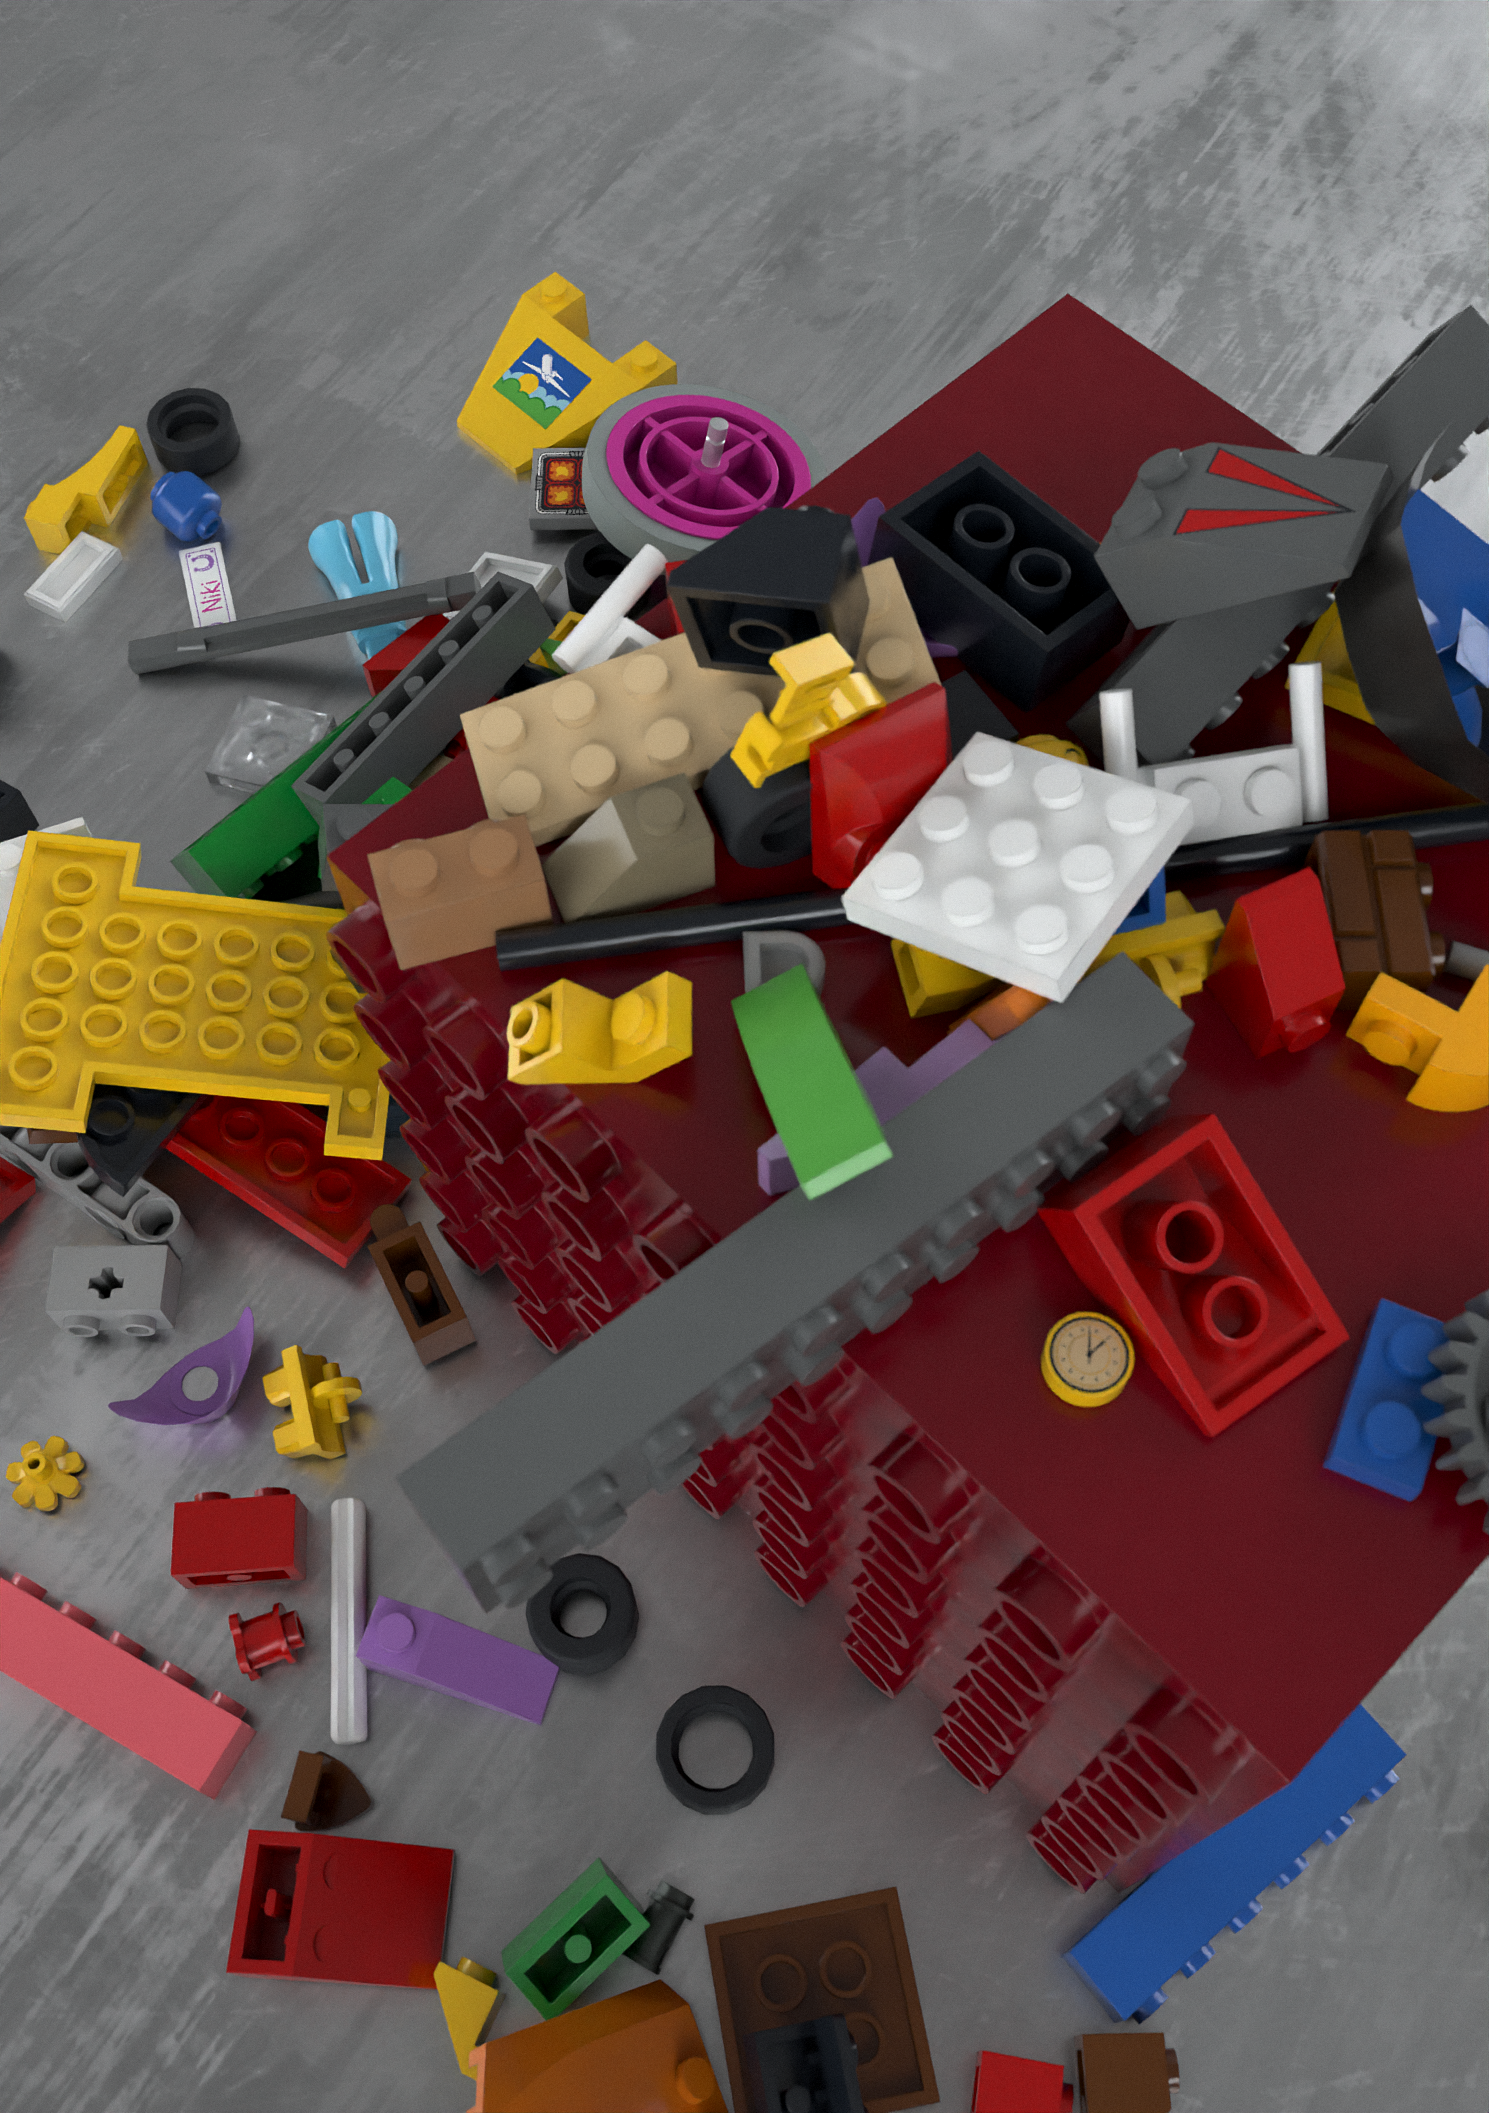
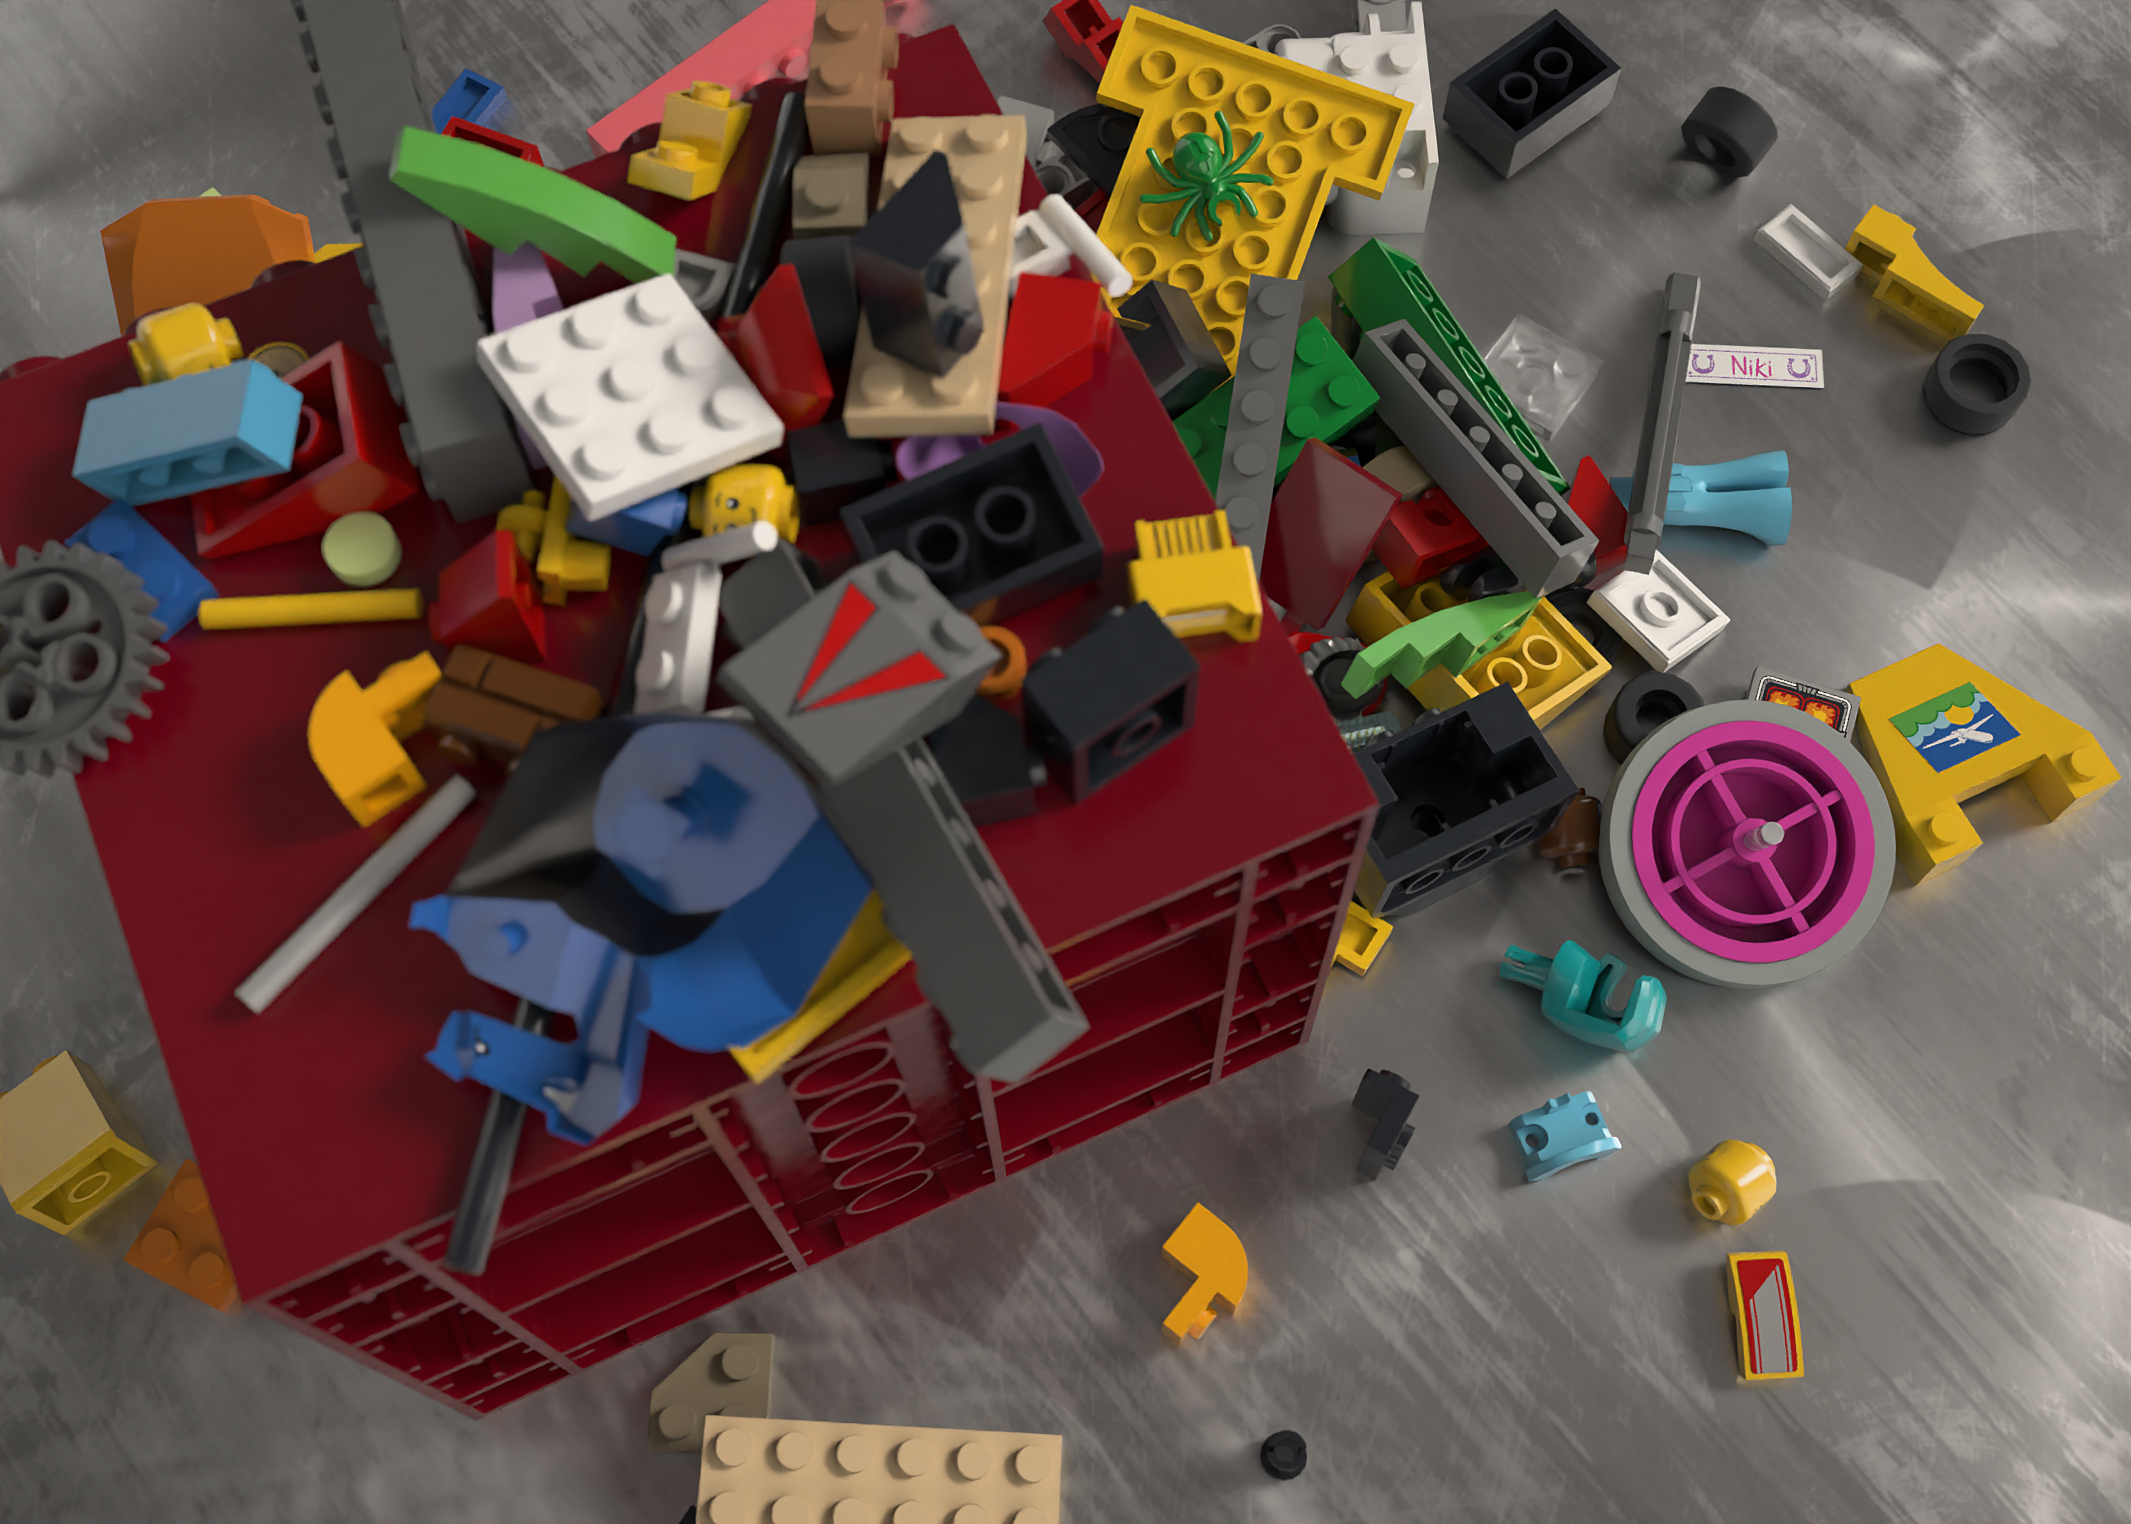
camera: 110 degrees right, 5 degrees up
blue head [150,471,222,542] -> none
yellow piece [730,633,888,789] -> none
none -> dark azure brick [73,360,302,506]
none -> yellow head [128,303,243,387]
none -> yellow bar [199,589,424,629]
none -> yellowish green tile [323,512,401,587]
none -> blue tile [431,68,507,135]
none -> black brick [1020,598,1200,805]
none -> yellow piece [1126,510,1262,642]
none -> green animal [1140,111,1274,242]

